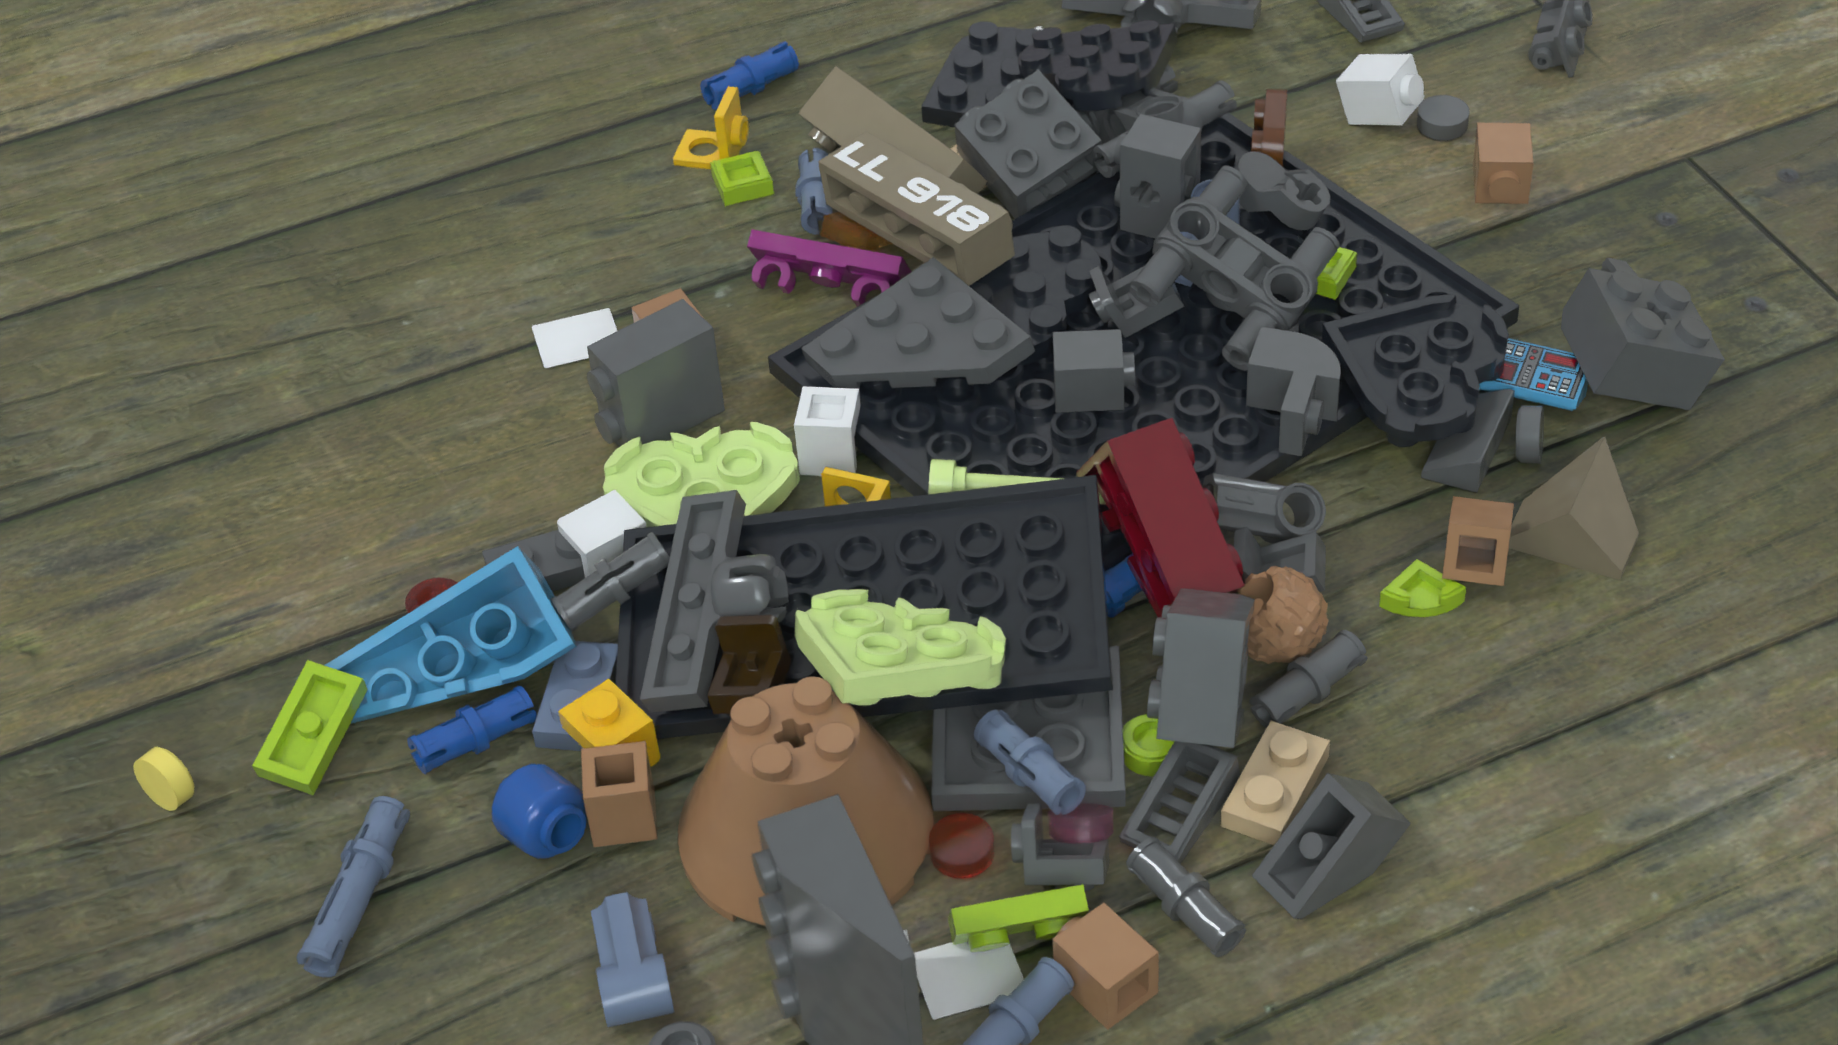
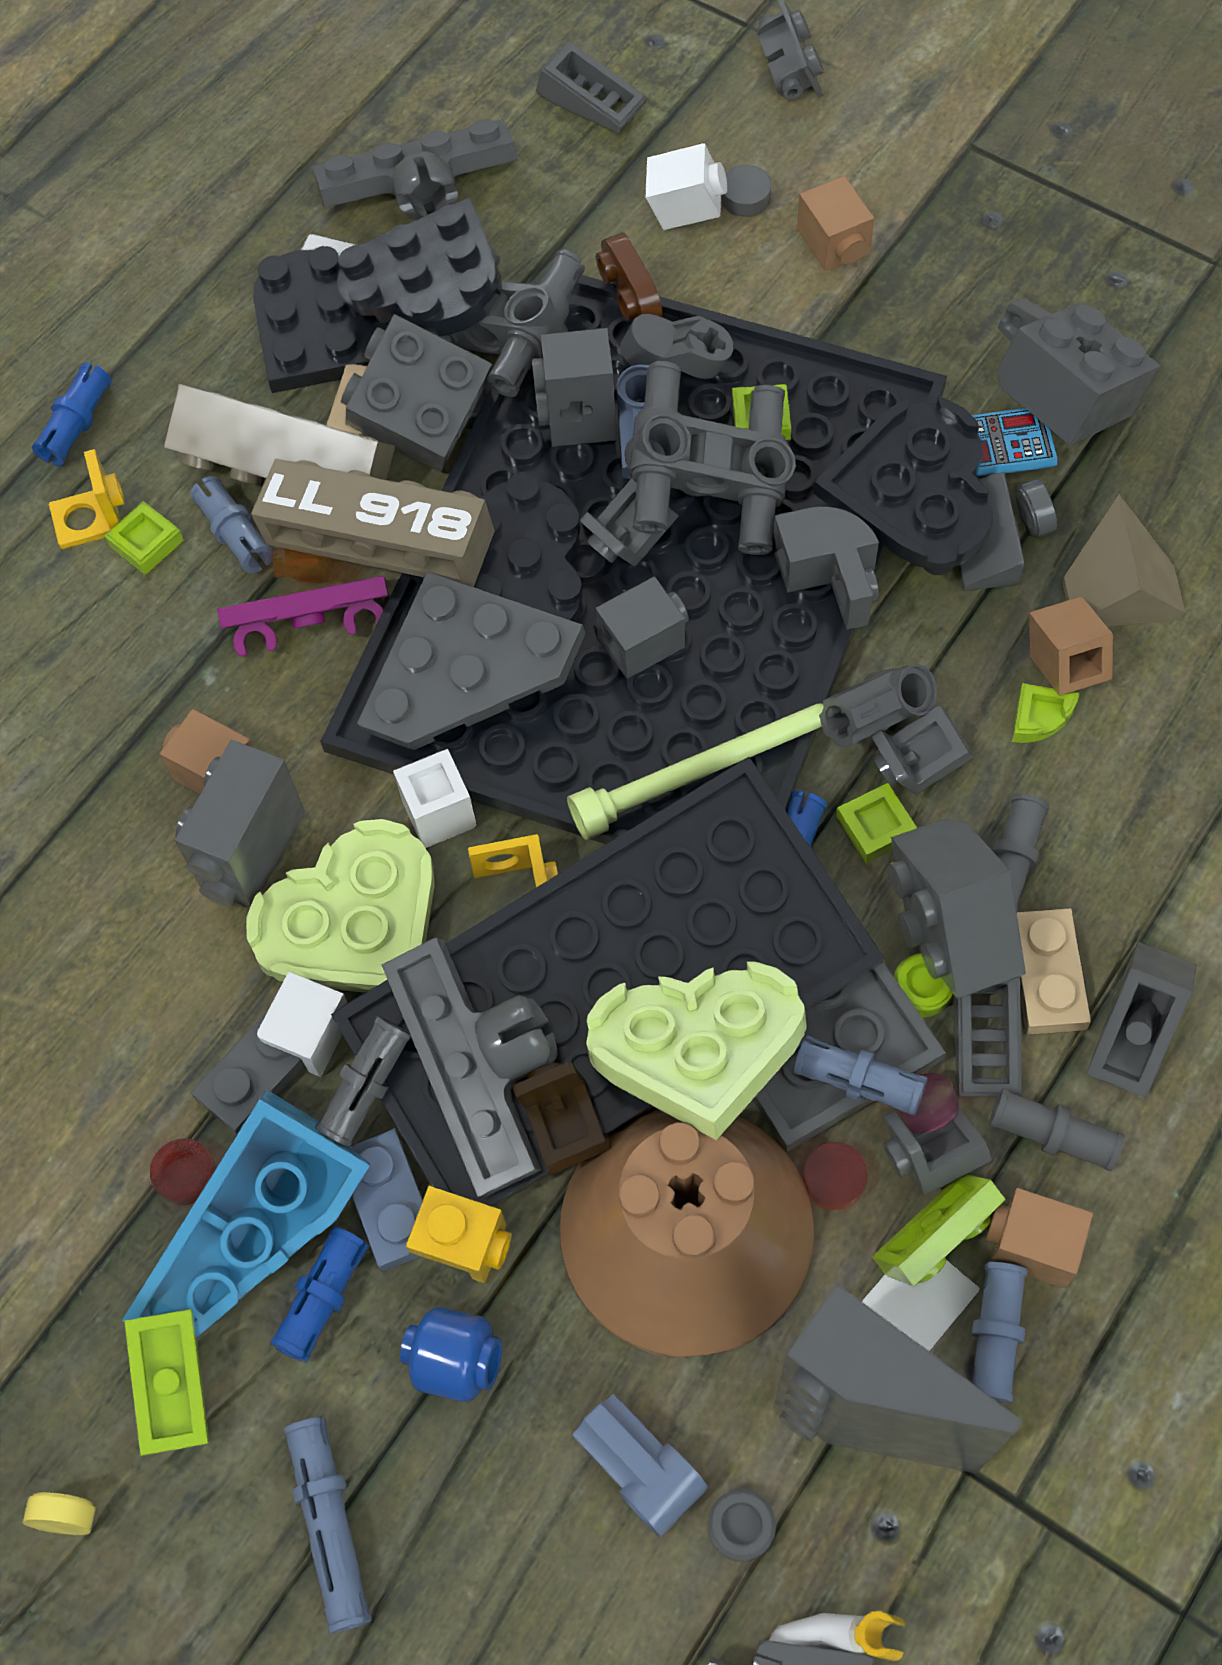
camera: 30 degrees left, 20 degrees up
white sticker [532,308,617,368] -> none
medium nougat brick [581,741,658,847] -> none
dark red wedge [1076,418,1245,618] -> none
medium nougat piece [1238,566,1328,664] -> none

